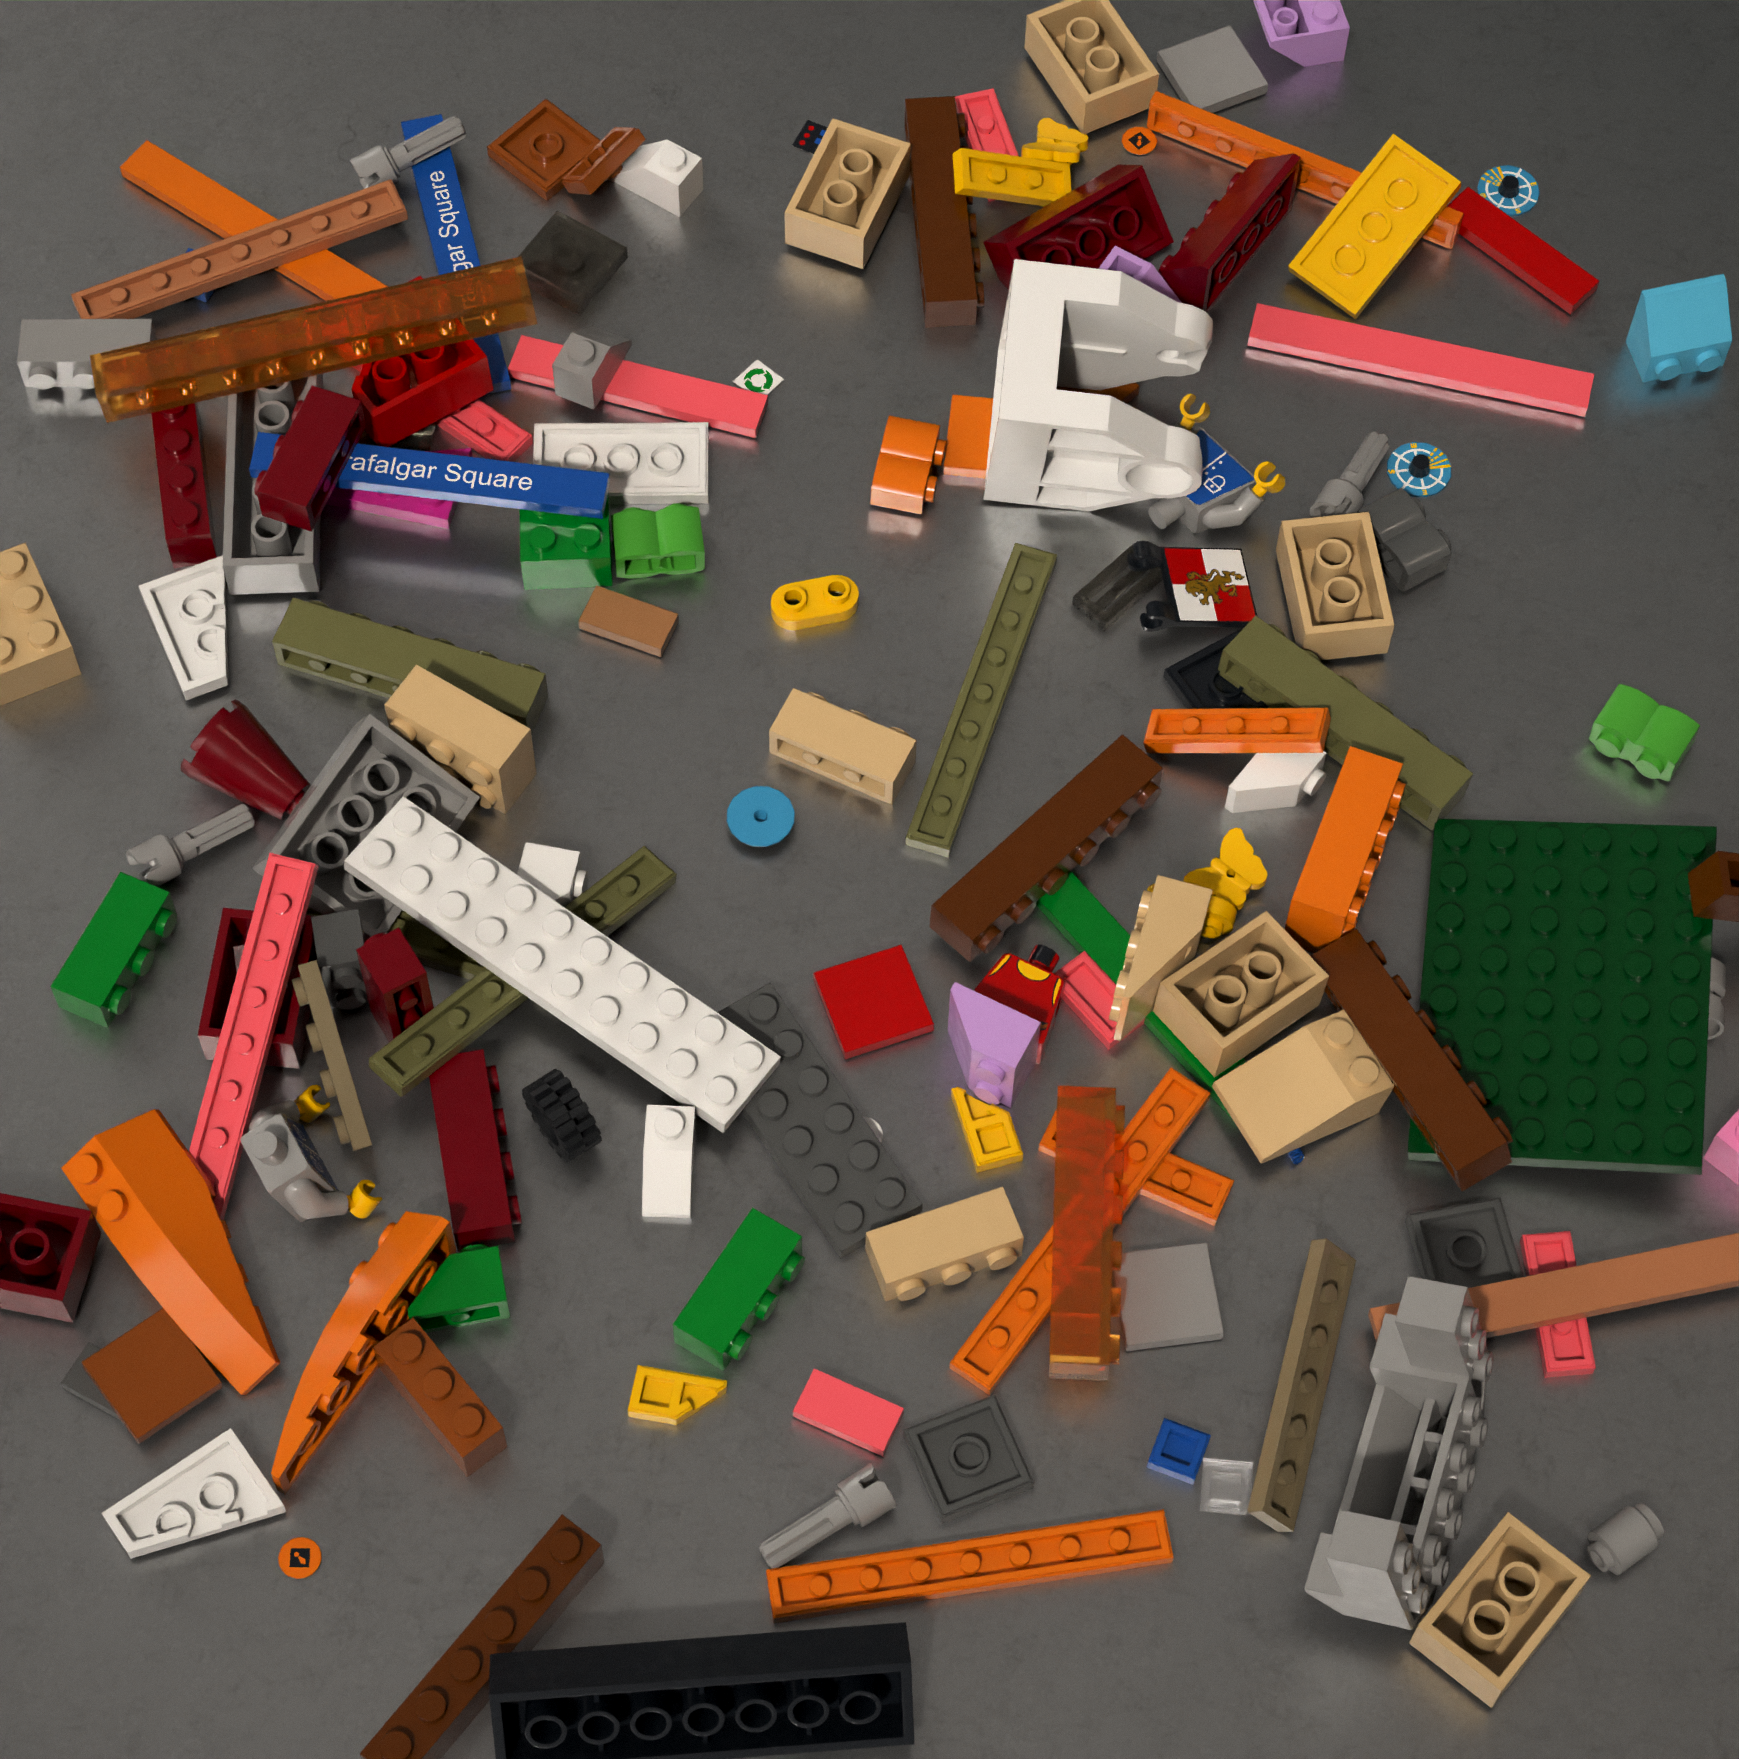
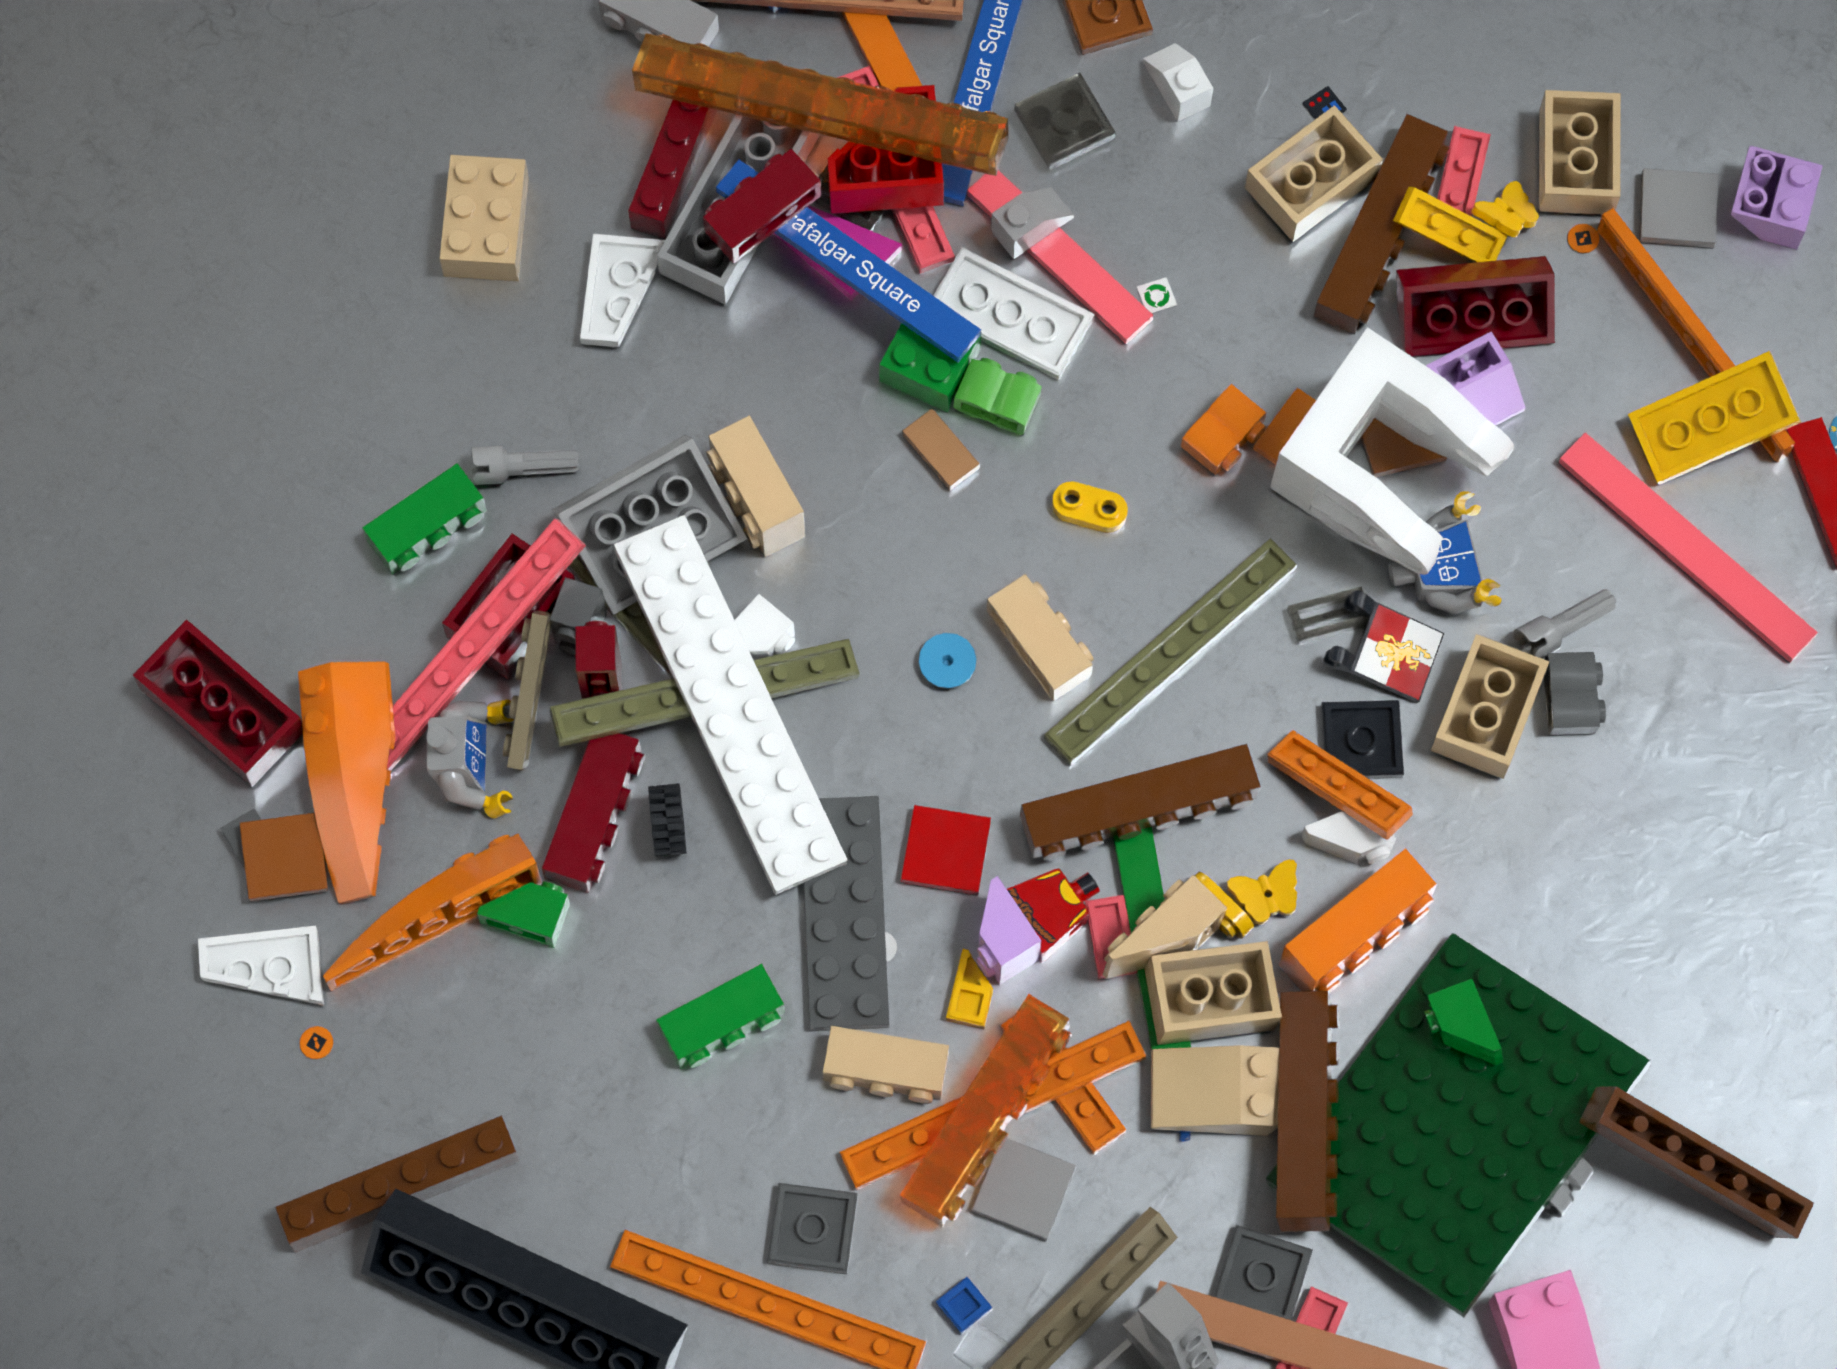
camera: 30 degrees right, 10 degrees up
dark red cone [180,699,311,821] -> none
olive brick [272,598,548,735] -> none
dark orange brick [373,1318,507,1477] -> none
dark orange plate [562,127,646,195] -> none
yellow tile [627,1365,728,1425] -> none
white slope [642,1105,697,1219] -> none
light grey piece [759,1463,897,1569] -> none
coral tile [793,1368,904,1457] -> none
dark red slope [1158,153,1301,313] -> none
olive brick [1218,616,1473,831] -> none
dark azure piece [1387,442,1451,497] -> none
bright green brick [1589,684,1700,781] -> none
none -> green slope [1424,979,1503,1065]

